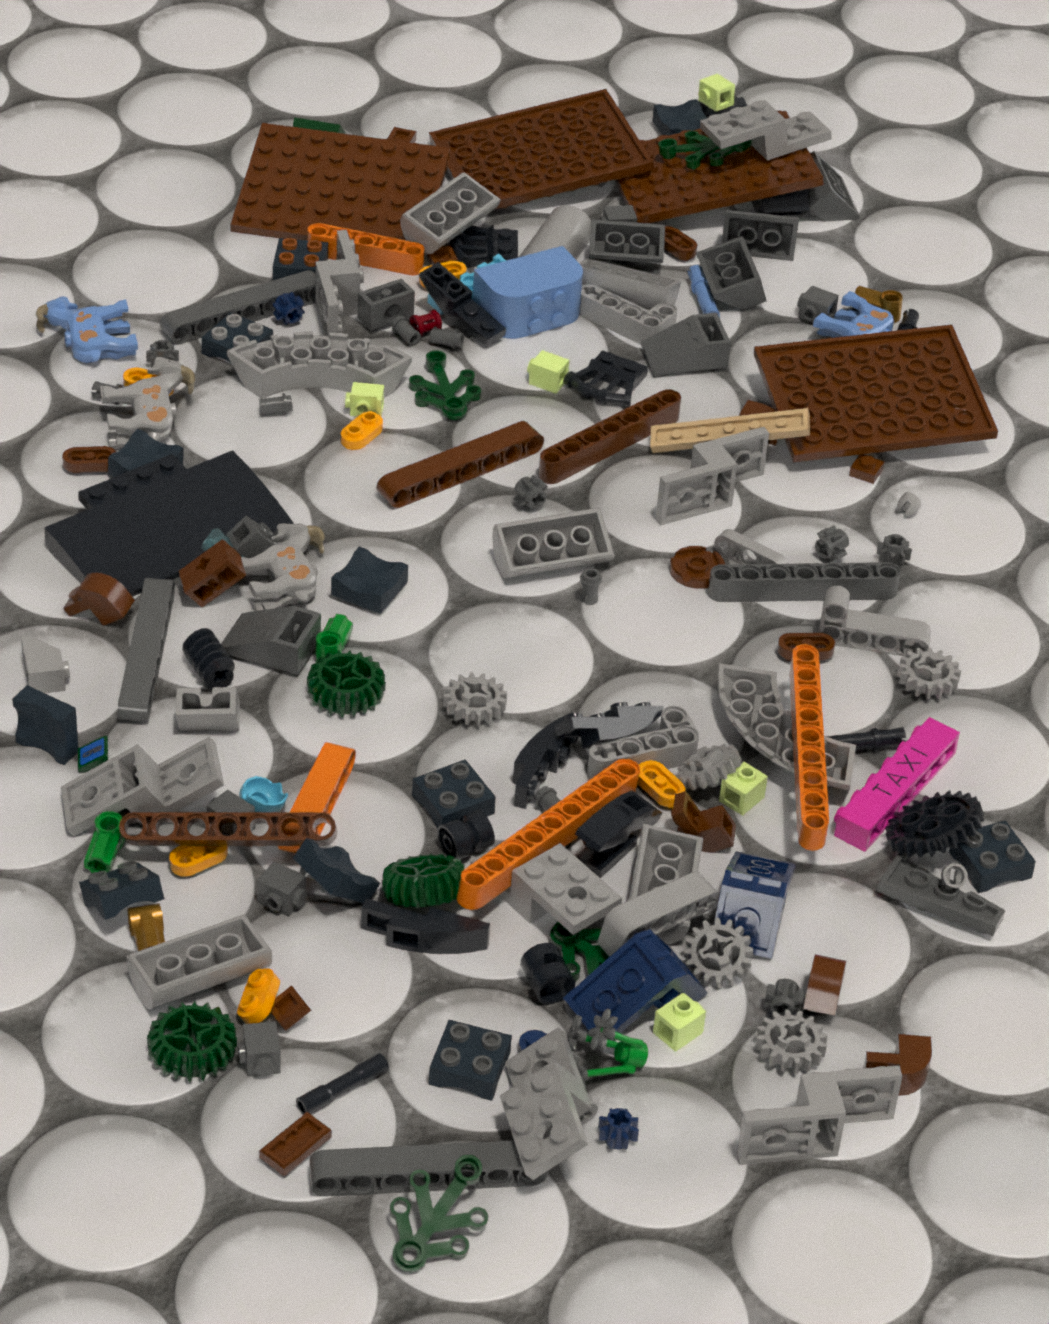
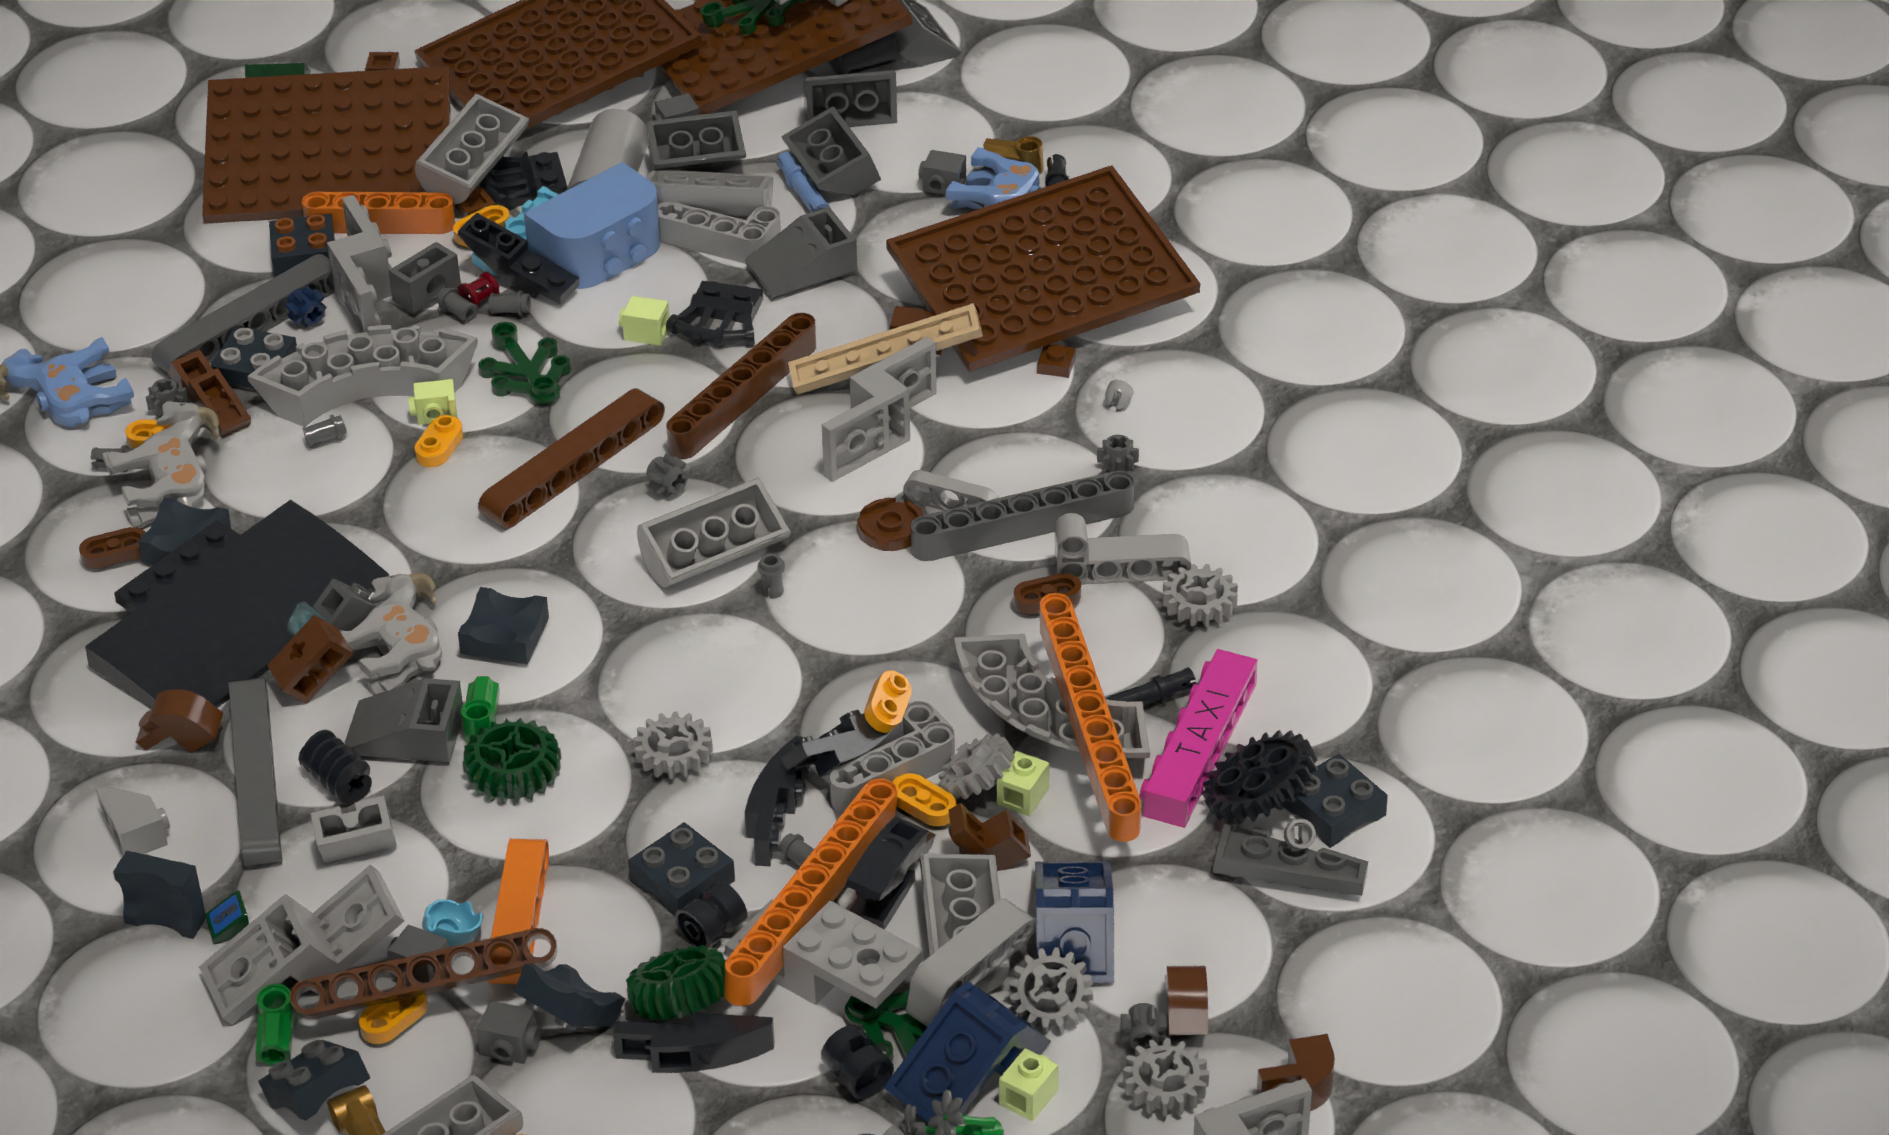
camera: 10 degrees left, 0 degrees up
reddish brown plate [664,226,698,261] -> none
dark grey gear [815,526,849,562] -> none
none -> reddish brown slope [169,349,251,438]
none -> light orange plate [864,670,912,733]

